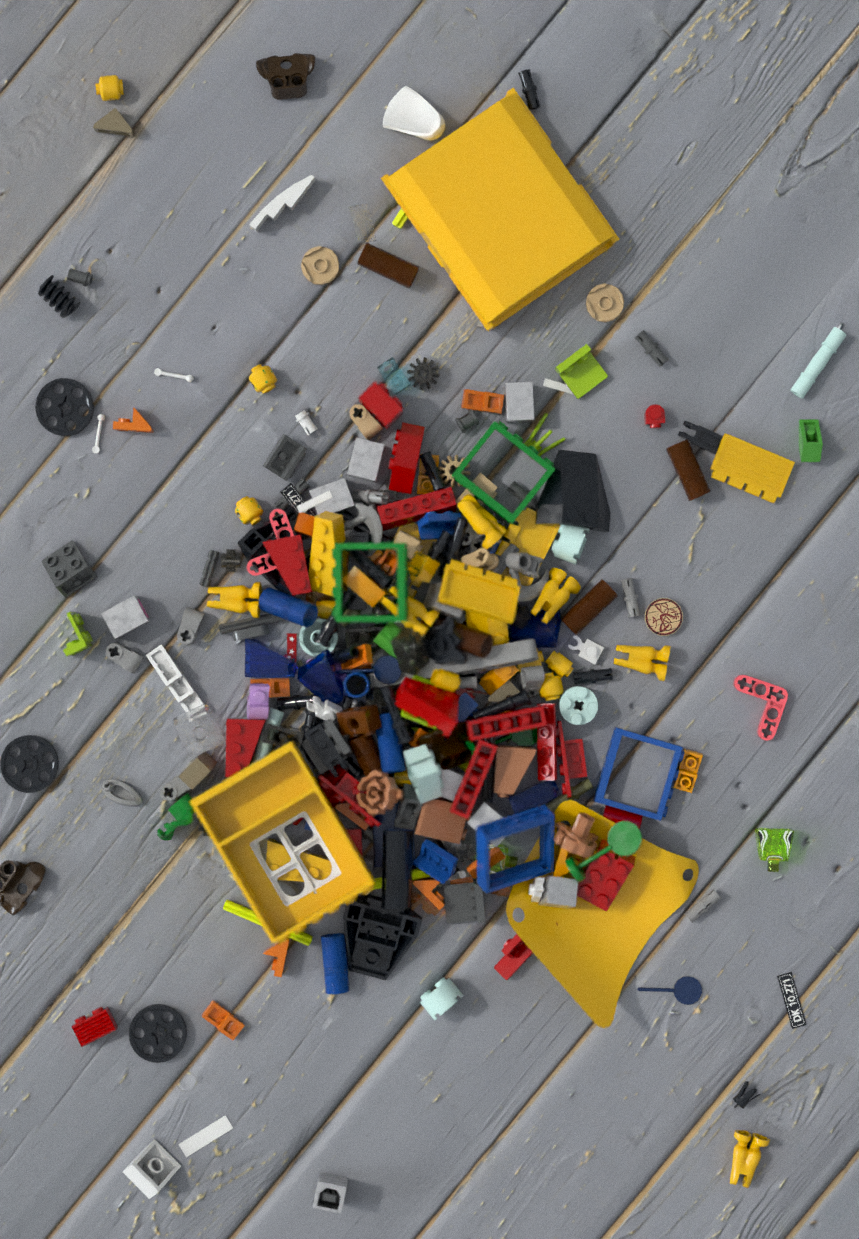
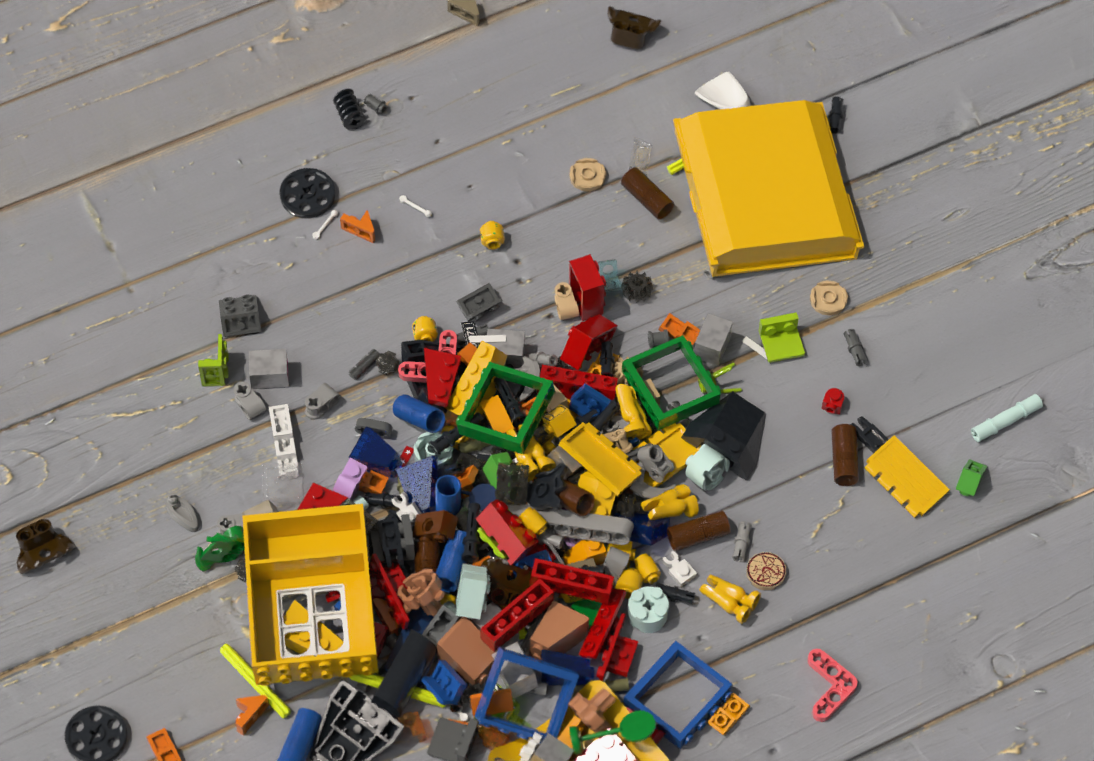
camera: 25 degrees right, 30 degrees down
black wedge [0,735,59,793] -> none
red brick [72,1006,118,1047] -> none
yellow piece [207,582,262,618] -> none
dark grey axle [219,614,285,634] -> none
white slope [249,175,315,232] -> none
white pin [295,410,318,435] -> none
flat silver piece [347,438,385,482] -> none
orange slope [412,878,445,910] -> none

